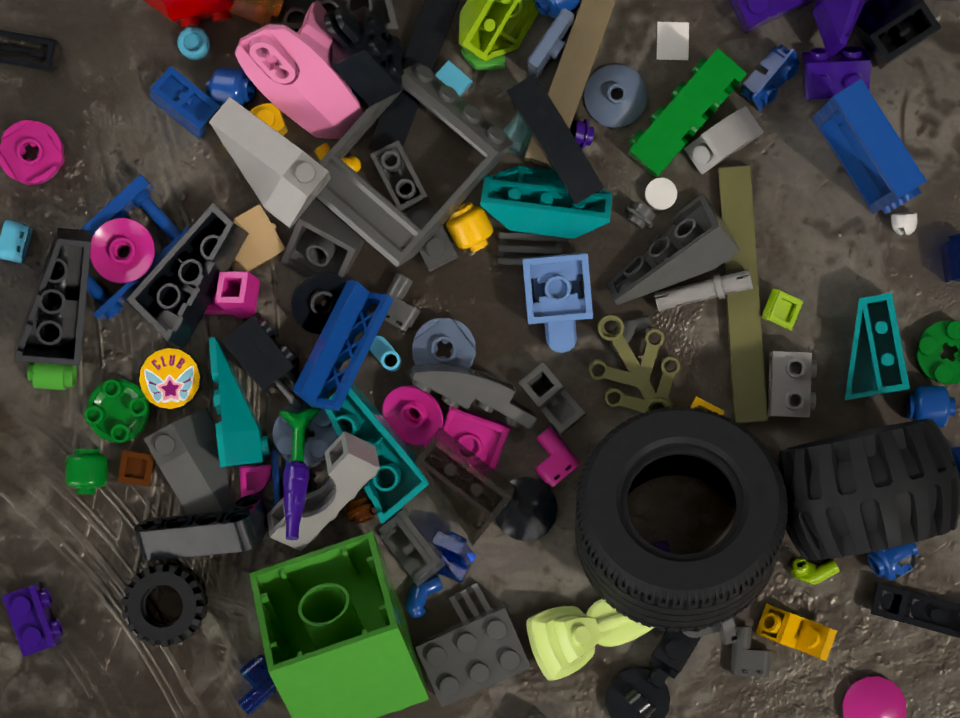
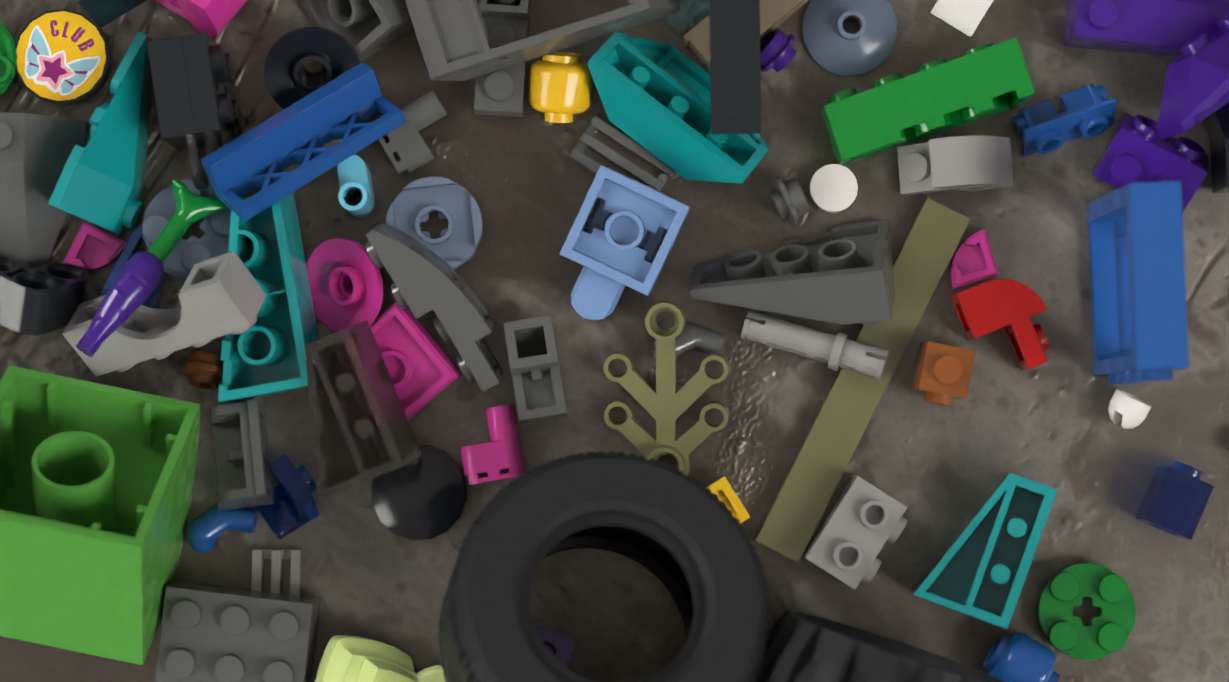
camera: 30 degrees right, 0 degrees up
lime tile [761,288,804,331] -> none
none -> dark orange brick [911,341,976,407]
none -> dark pink tile [949,229,999,290]
none -> red brick [950,279,1049,371]

